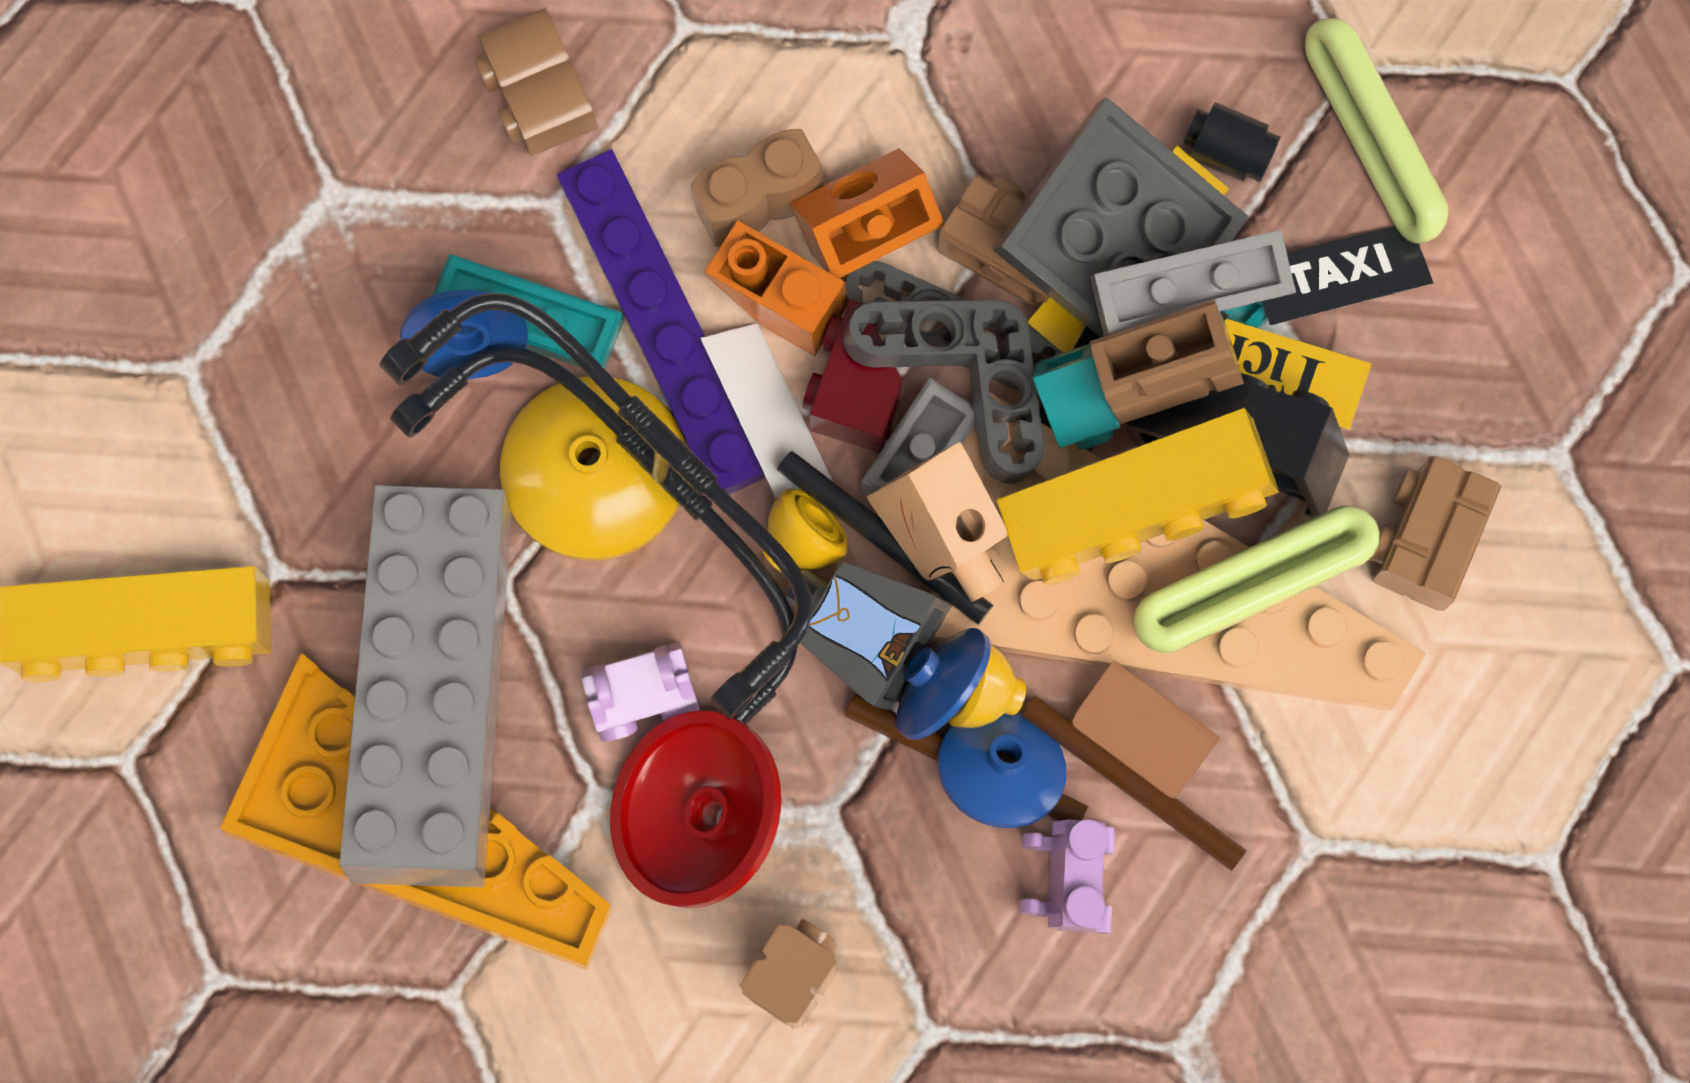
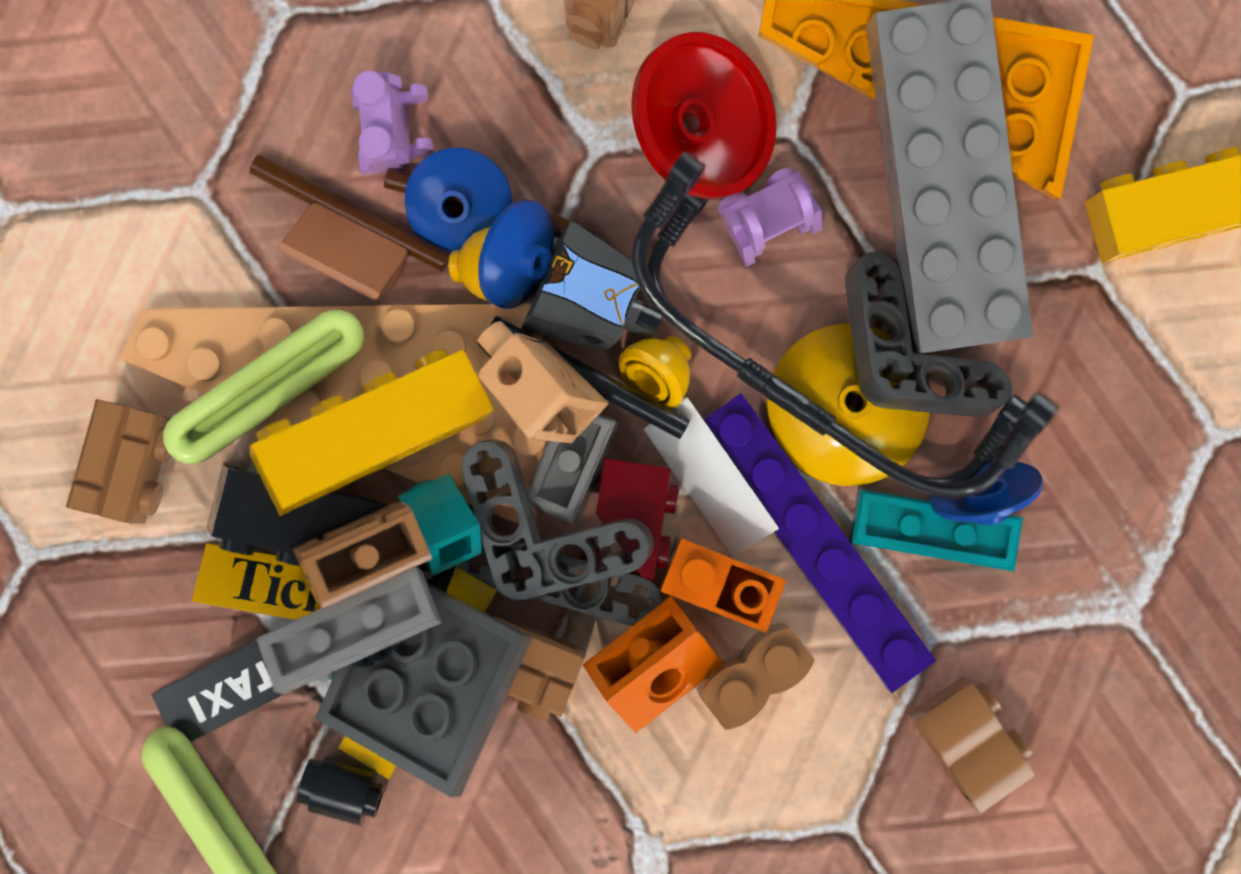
camera: 165 degrees right, 10 degrees up
none -> dark grey beam [845,252,1012,417]

